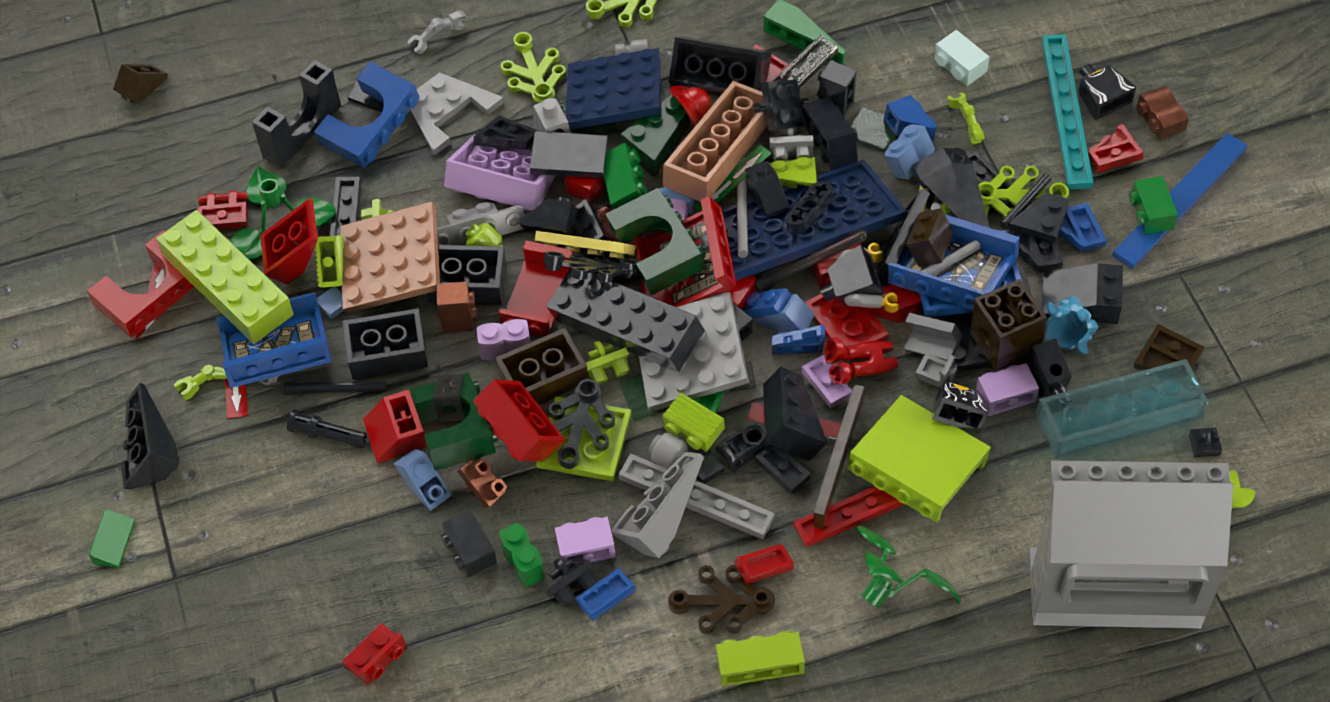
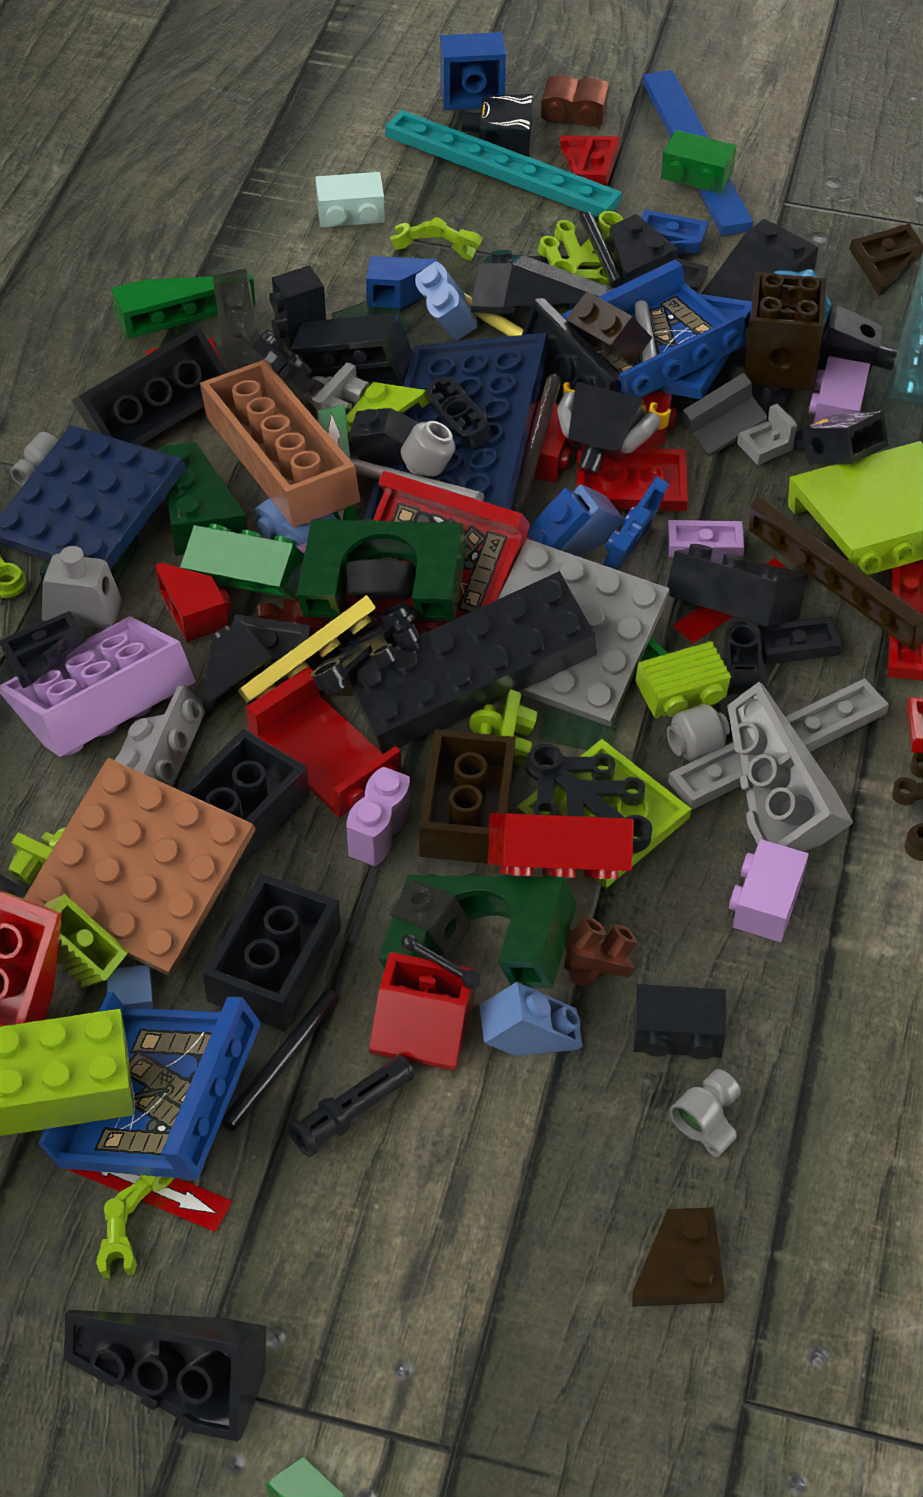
camera: 60 degrees left, 5 degrees down
red bracket [342,623,406,685] -> none
copper brick [437,282,478,333] -> none
lime head [466,223,503,247] -> none
green brick [500,522,544,588] -> none
tile [530,131,607,178] -> none
black hips [546,558,597,607] -> none
blue plate [575,568,636,622] -> none
red hat [670,86,712,127] -> none
red piece [824,337,899,385] -> none
none -> black tyre [346,560,416,600]
none -> light grey head [401,421,455,477]
none -> black hinge [401,934,480,989]
none -> blue brick [440,32,506,110]
none -> dark brown wing [631,1207,725,1307]
none -> light grey piece [670,1069,741,1157]

